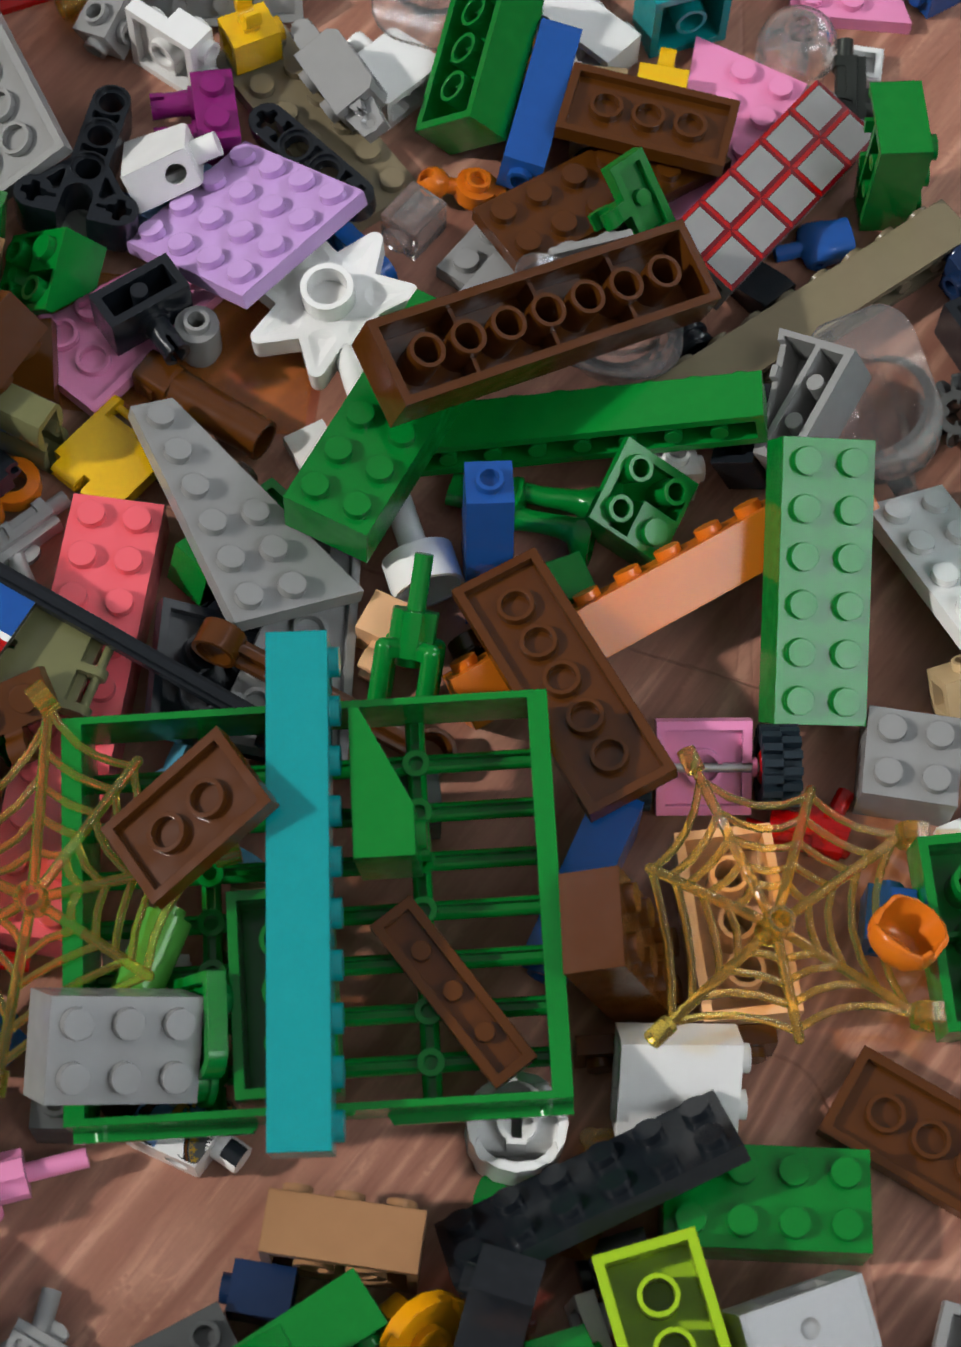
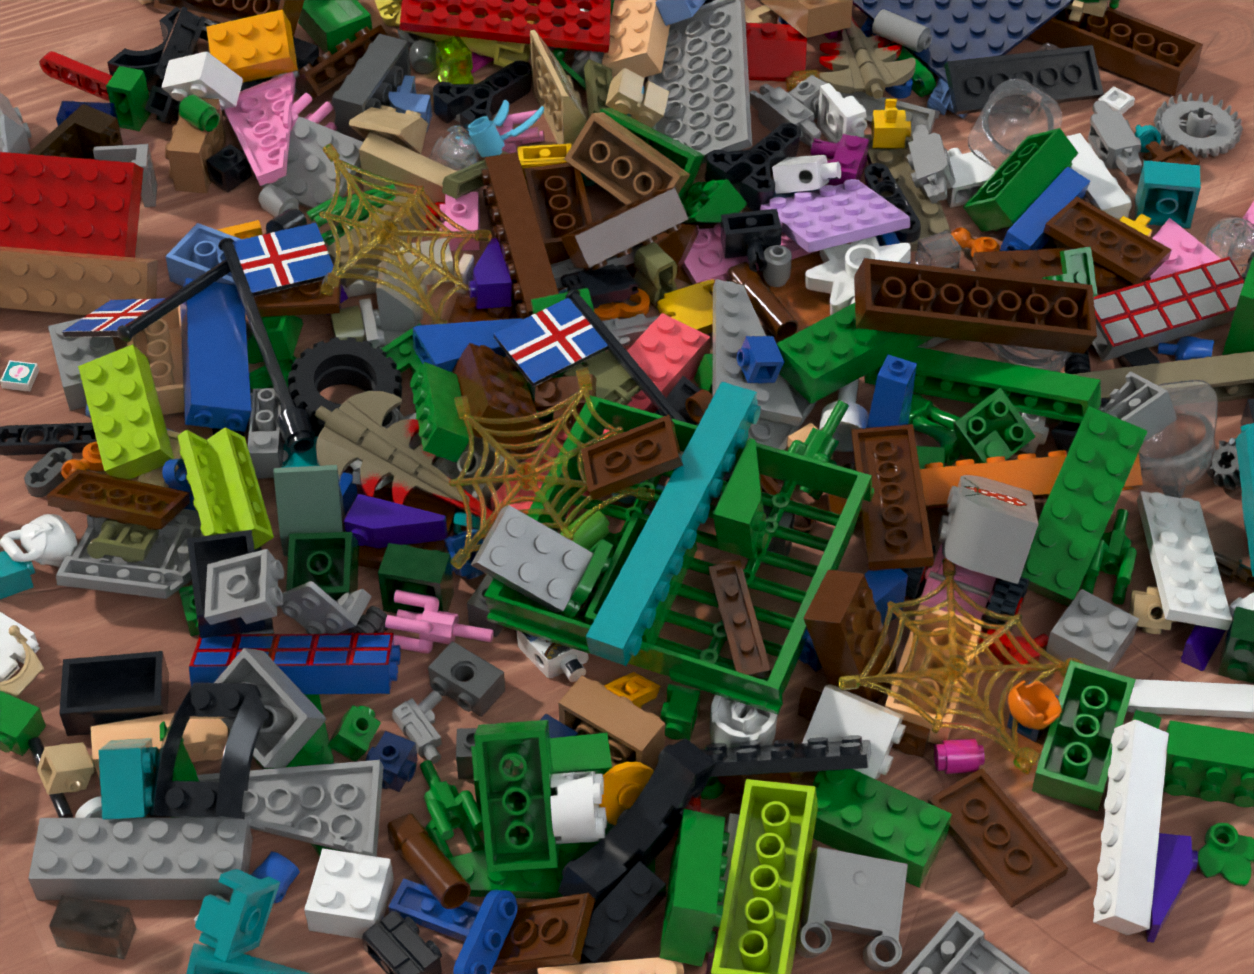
camera: 30 degrees right, 15 degrees down
none -> dark grey brick [428,641,505,717]
none -> light orange slope [604,672,661,709]
none -> green brick [660,684,701,741]
none -> blue brick [737,336,784,383]
none -> light grey hinge [749,83,821,147]
none -> dark pink brick [934,738,985,774]
none -> light grey brick [938,475,1038,584]
none -> green plant [1081,509,1137,605]

